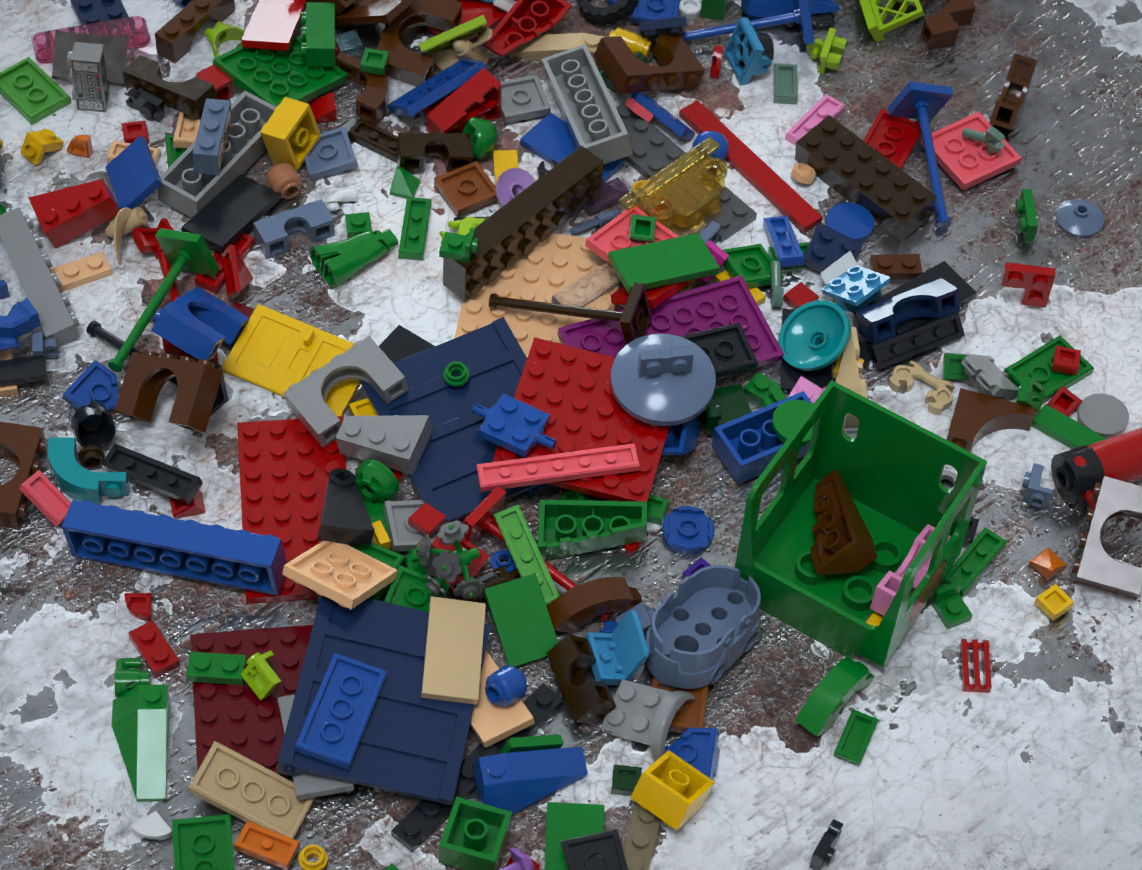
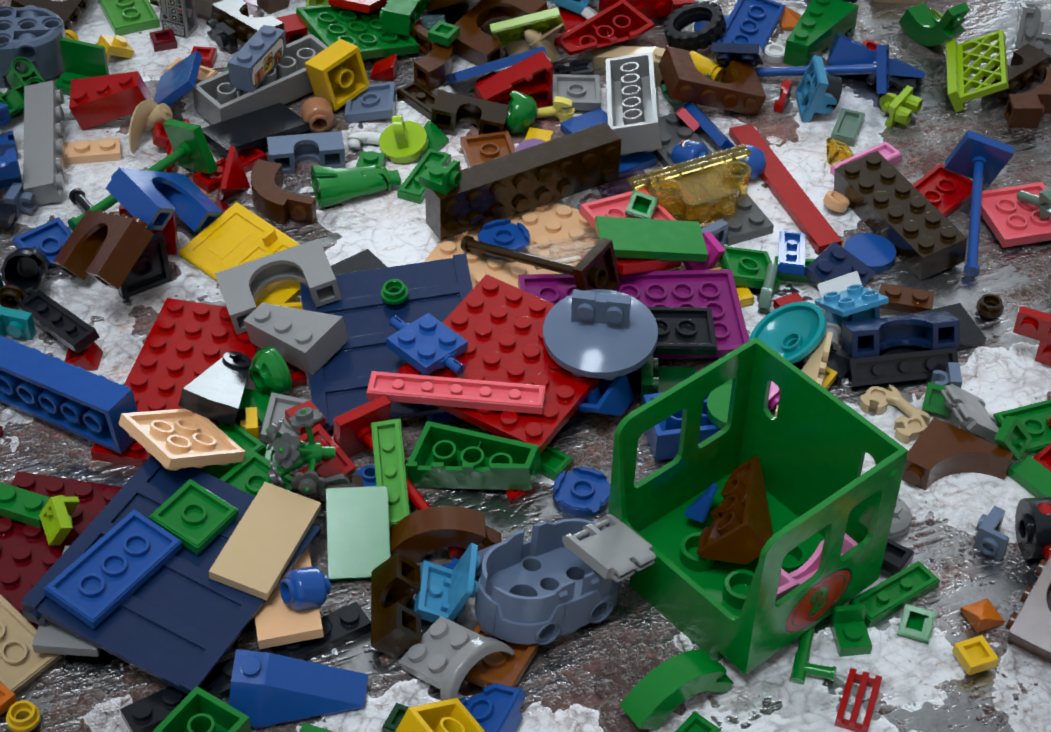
camera: 20 degrees right, 10 degrees down
orange tile [67,135,93,158] -> none
green tile [500,734,564,754] -> none
none -> green bracket [55,38,109,96]
none -> dark red tile [149,29,178,52]
none -> green tile [149,479,239,555]
none -> reddish brown arch [251,159,317,225]
none -> lime tile [379,114,429,163]
none -> blue tile [478,219,530,260]
none -> light yellow bar [536,96,575,123]
none -> black plate [553,59,594,75]
none -> light grey plate [562,514,656,582]
none -> blue head [671,139,710,175]
none -> blue slope [684,483,718,523]
none -> green piece [790,625,837,685]
none -> clear yellow slope [826,137,854,165]
none -> slope [897,604,937,643]
none -> sand blue tile [931,362,962,388]
none -> dark brown plate [976,294,1004,318]

